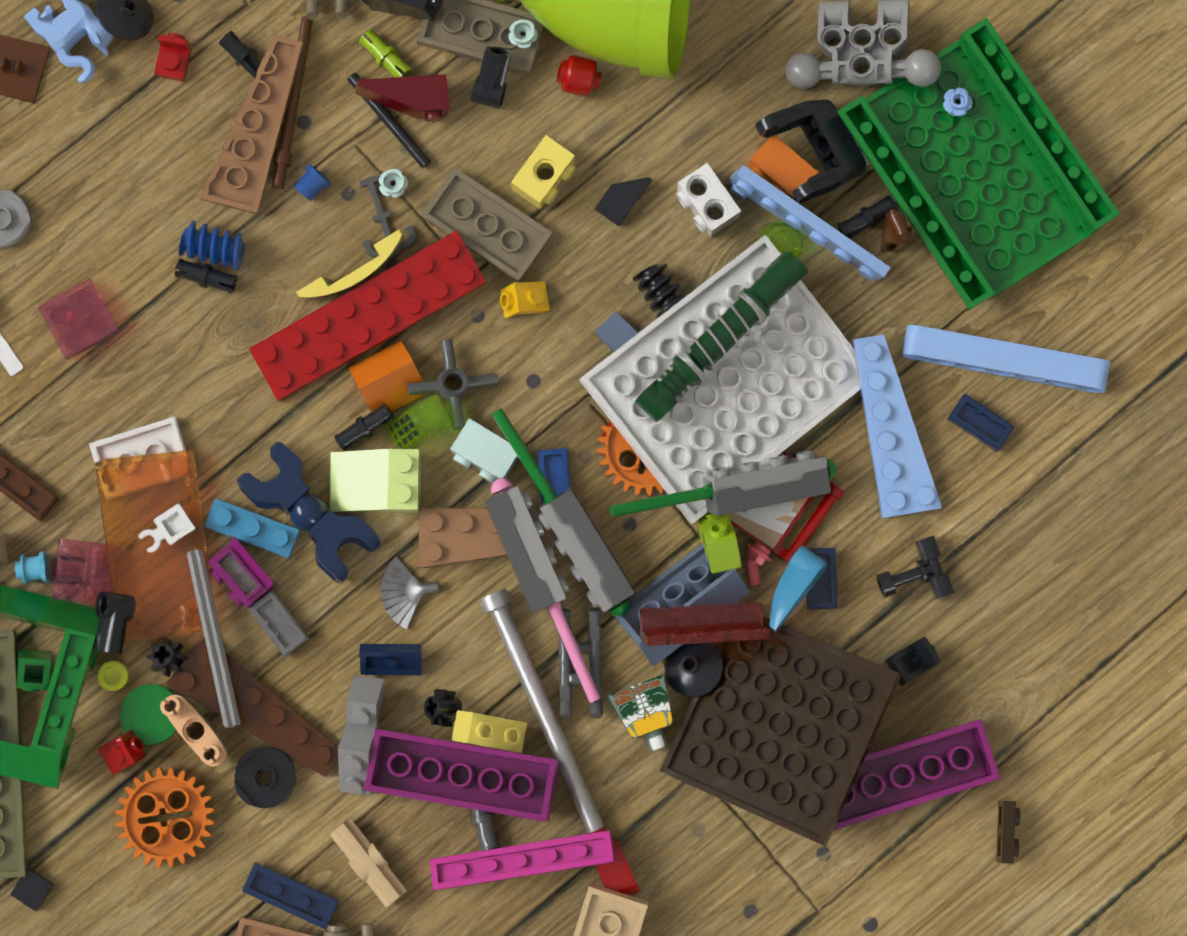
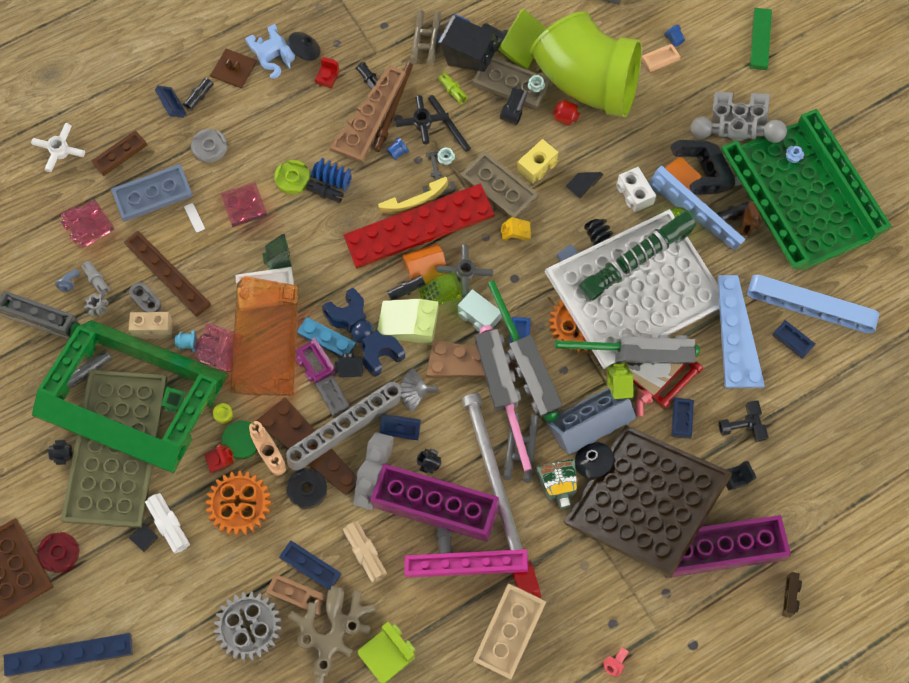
camera: 10 degrees right, 15 degrees down
black piece [94,591,136,654] -> none
white plate [138,503,196,553] -> none
black gear [147,637,188,677] -> none
light grey axle [187,549,240,728] -> none
dark red slope [355,74,450,122] -> none
light yellow brick [451,710,527,753] -> none
clear red fence [640,602,769,646] -> none
dark azure piece [770,545,828,632] -> none
none -> white piece [145,493,190,554]
none -> clear green slope [263,234,292,270]
none -> lime tile [274,160,311,195]
none -> light grey beam [287,382,401,470]
none -> black brick [335,353,363,378]
none -> black bar [395,95,449,145]

